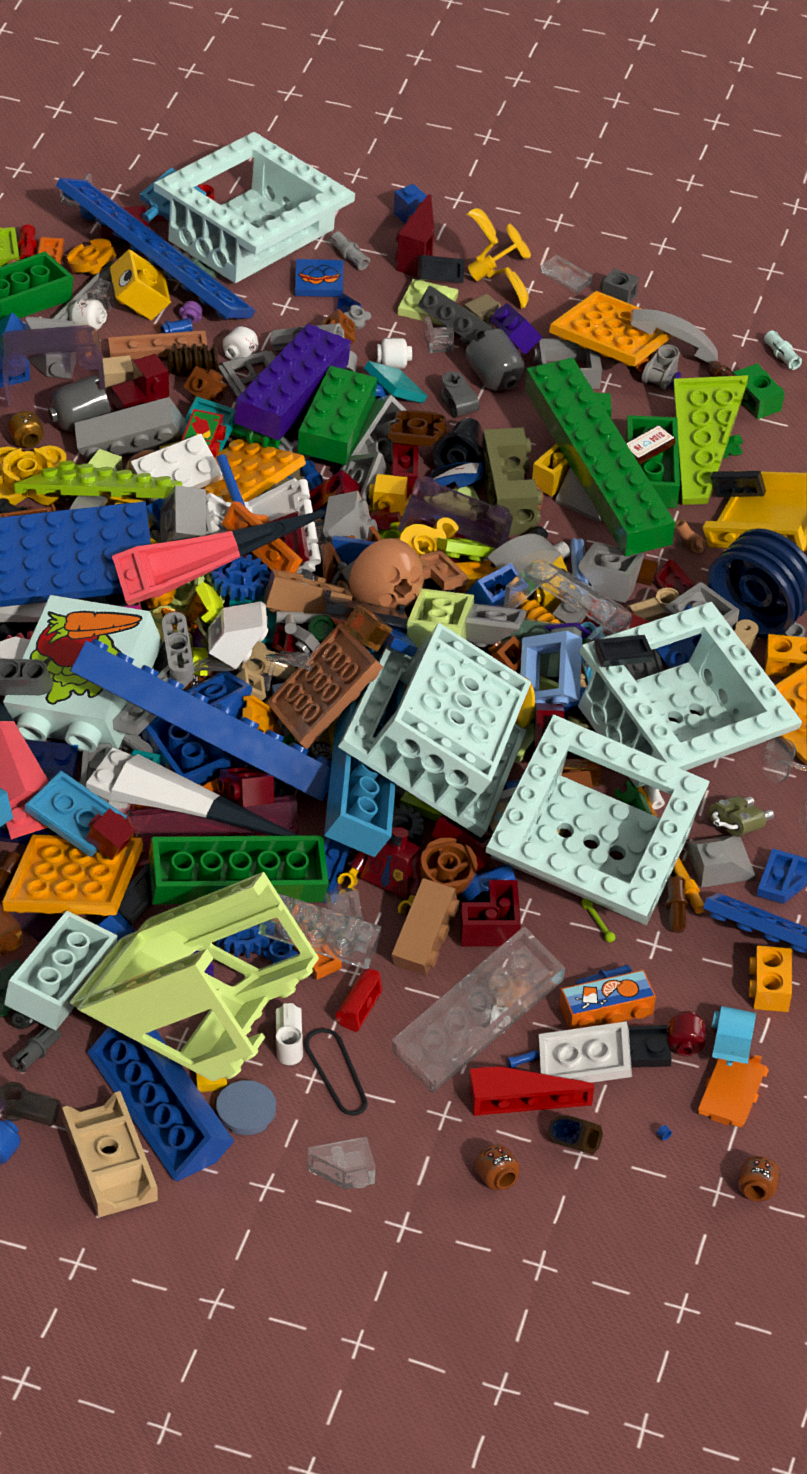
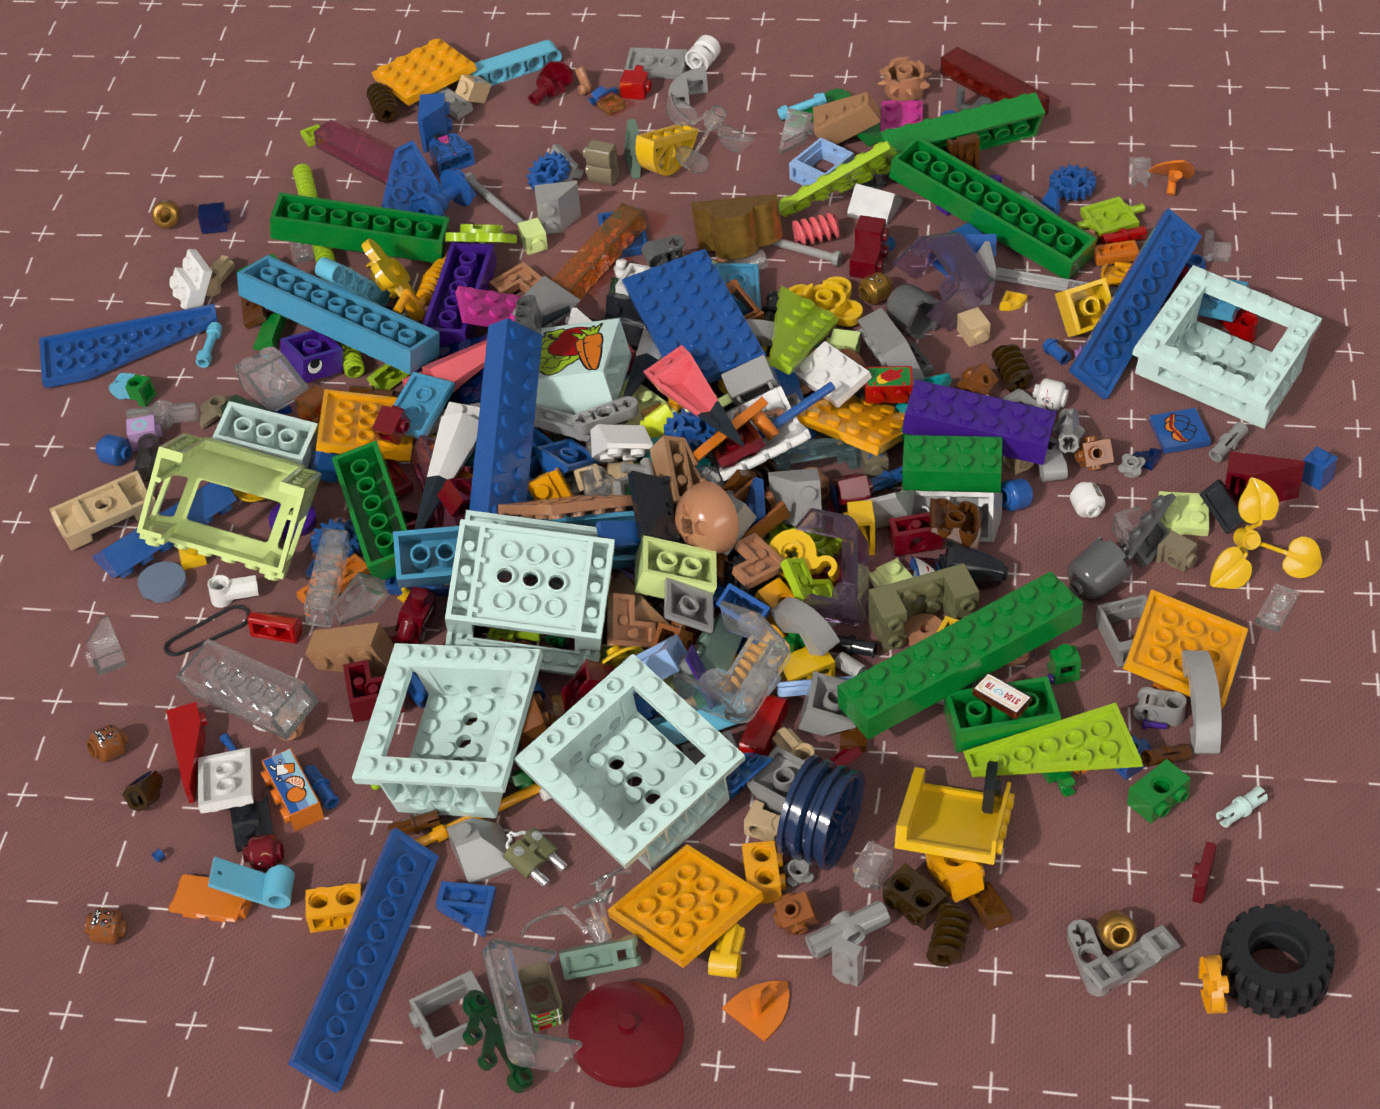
camera: 85 degrees right, 0 degrees up
white head [69,298,107,331] -> none
nougat plate [108,330,208,359] -> none
dark red brick [111,353,169,411] -> none
clear orange brick [342,604,393,651] -> none
teal tile [364,361,428,403] -> none
dark orange cylinder [419,838,478,894] -> none
dark grey piece [441,371,479,418] -> none
dark purple brick [489,303,542,354] -> none
black tile [592,635,654,667] -> none
dark grey brick [600,268,639,304] -> none
nougat arm [675,519,706,554] -> none

